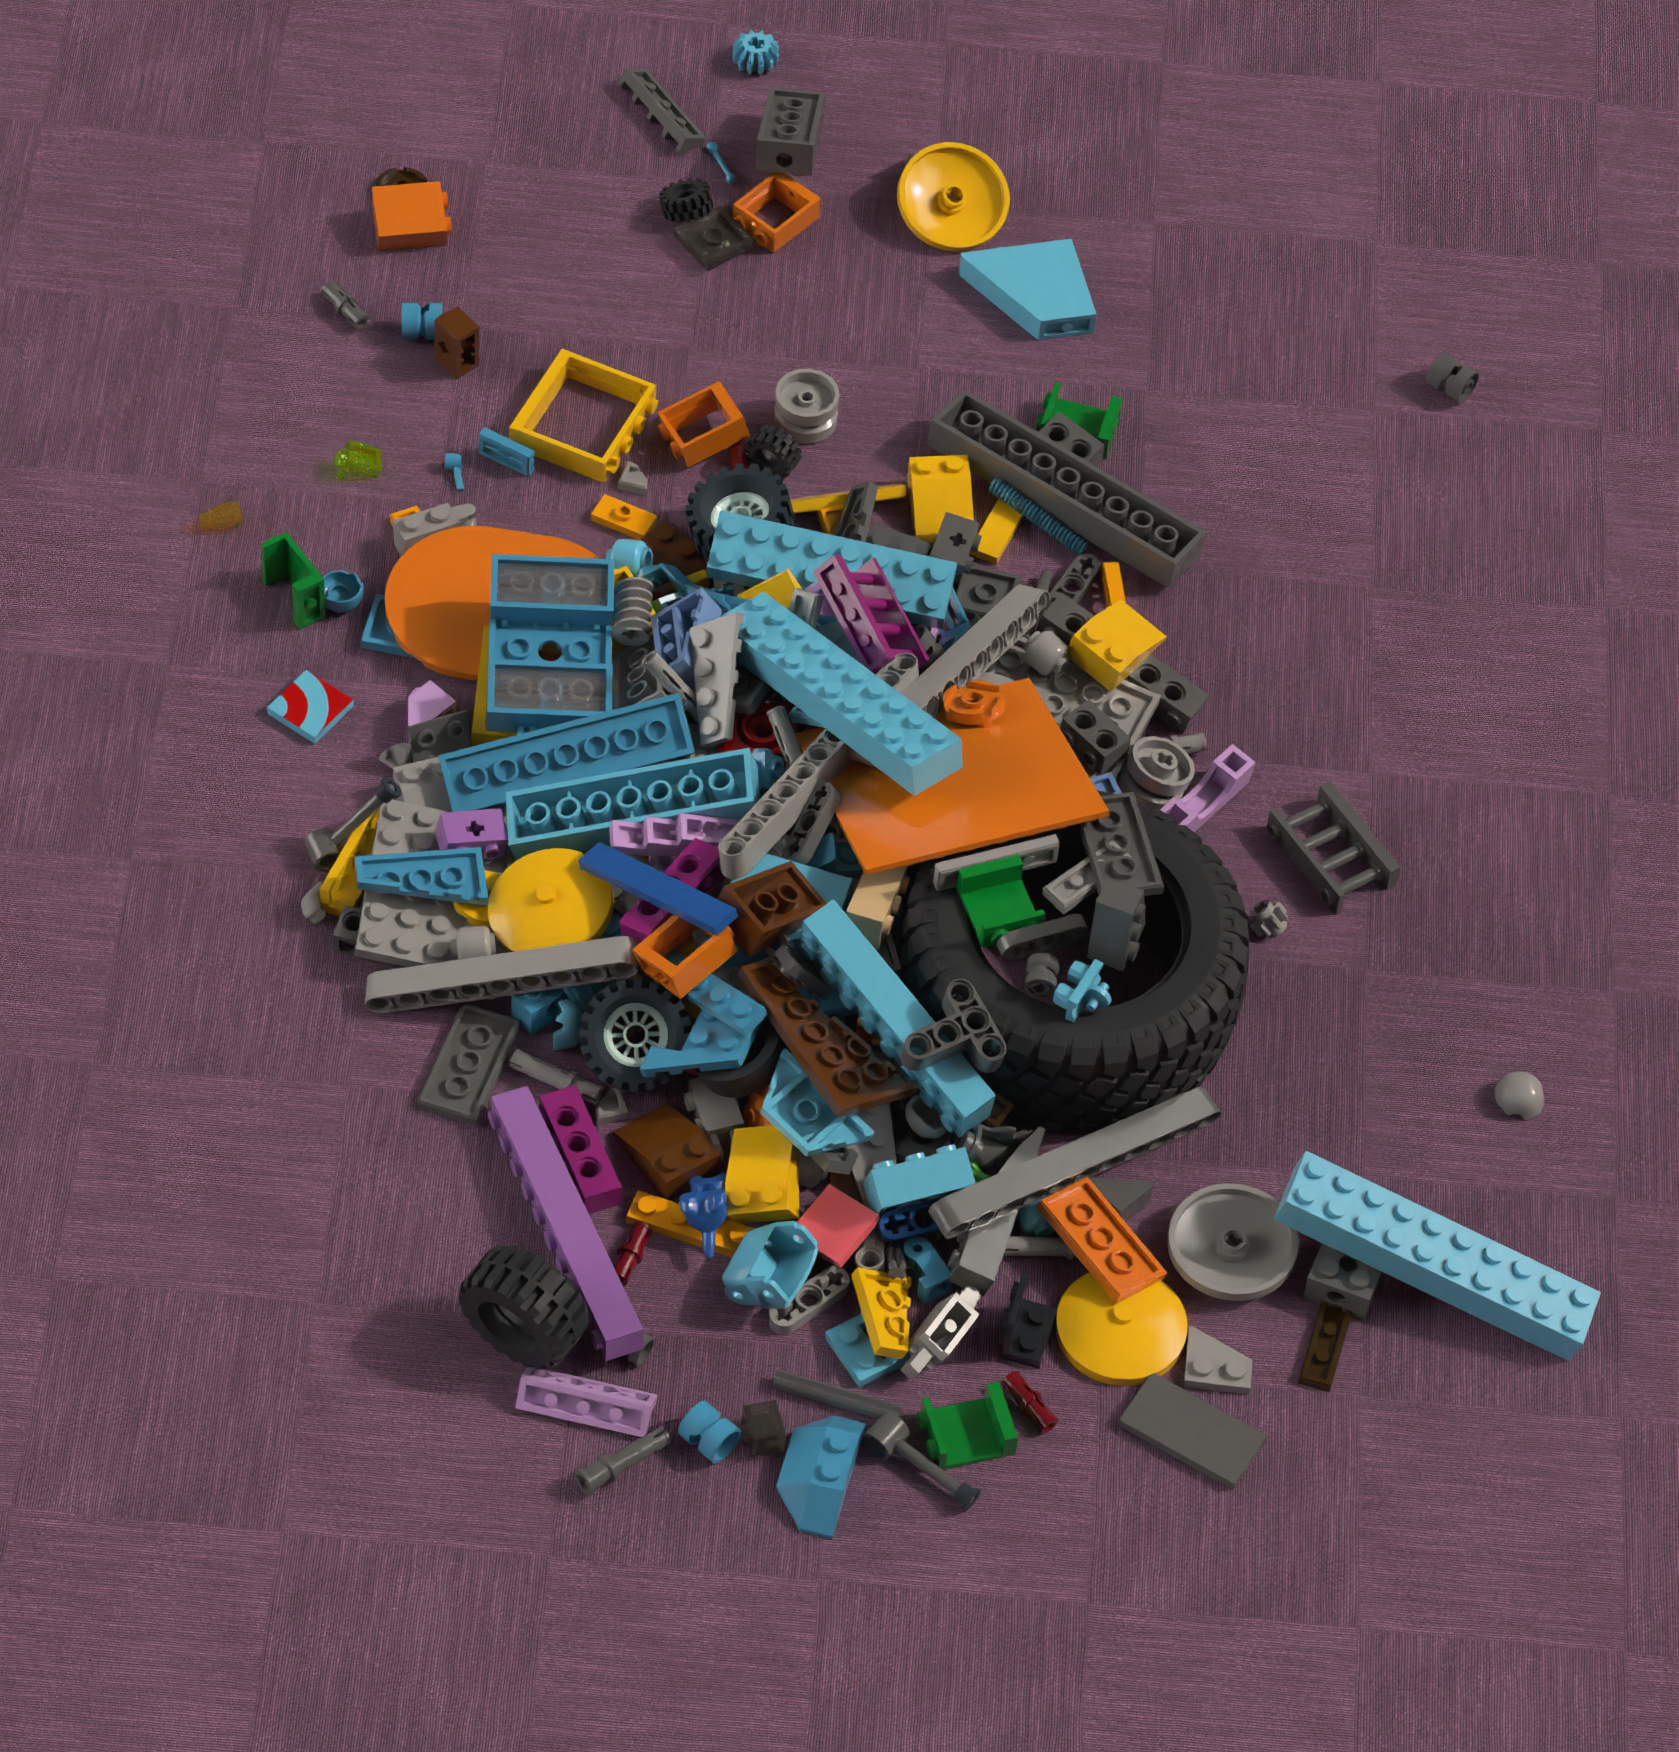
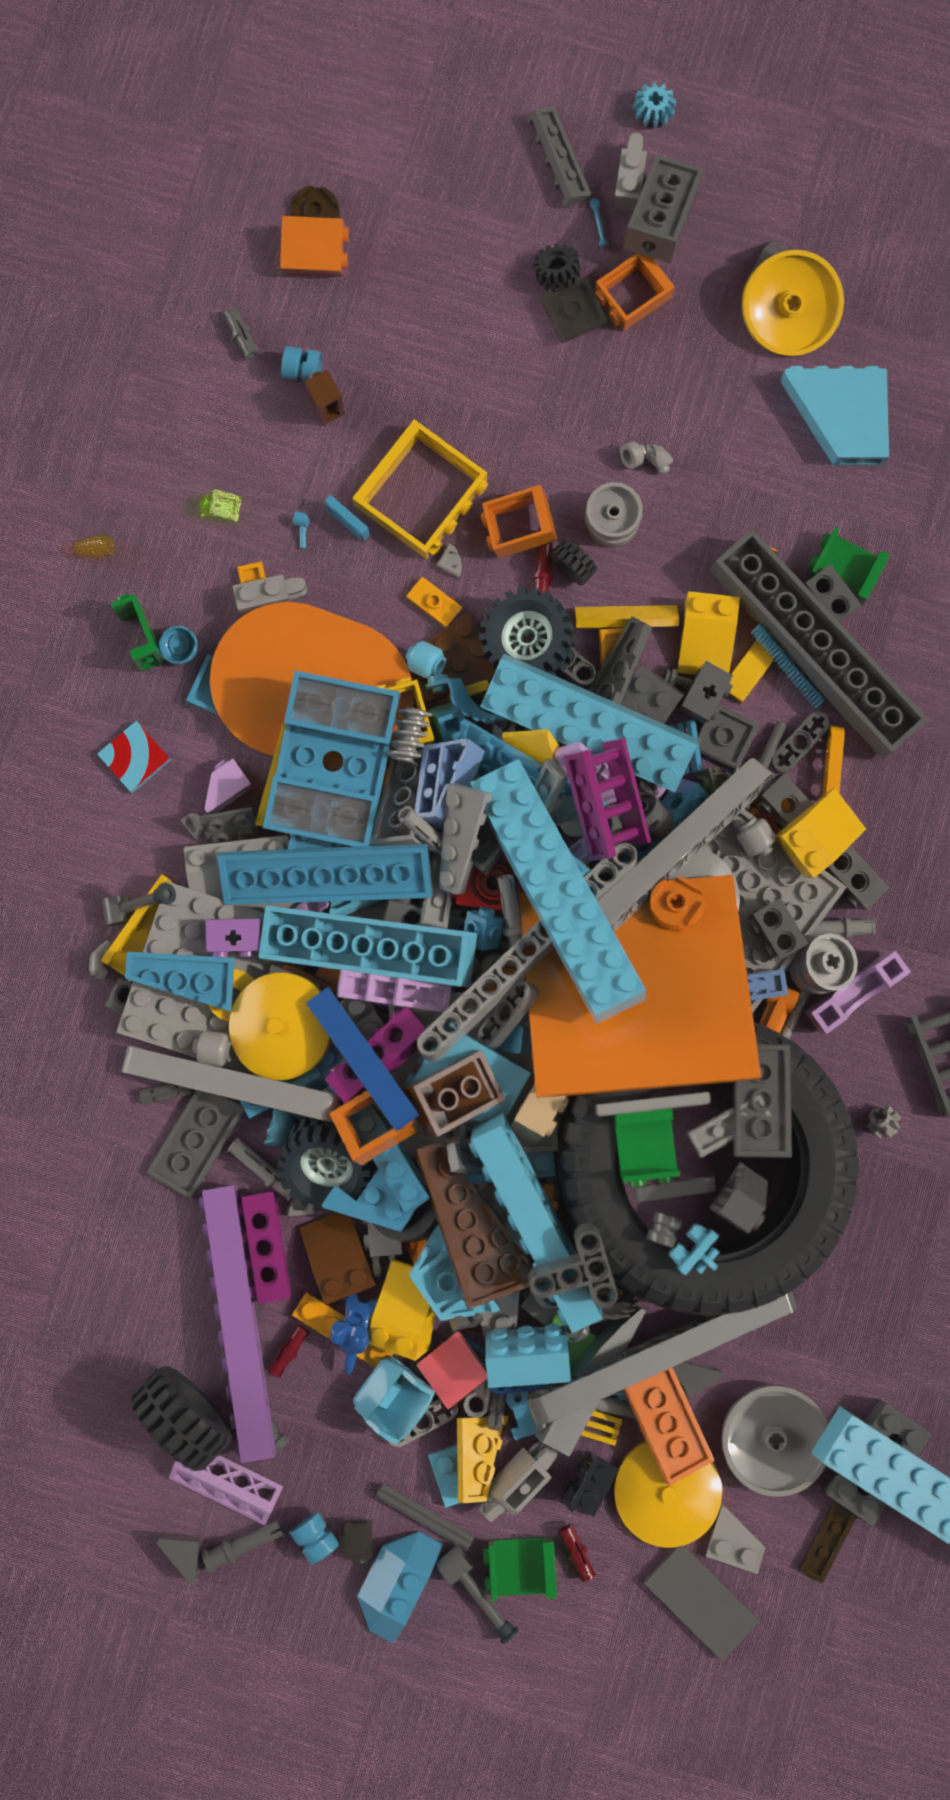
camera: 15 degrees right, 30 degrees up
none -> dark grey axle [140,1084,192,1105]
none -> dark grey slope [156,1533,202,1585]
none -> yellow tile [581,1410,623,1446]
none -> light grey hinge [613,132,647,212]
none -> light grey arm [620,441,673,474]

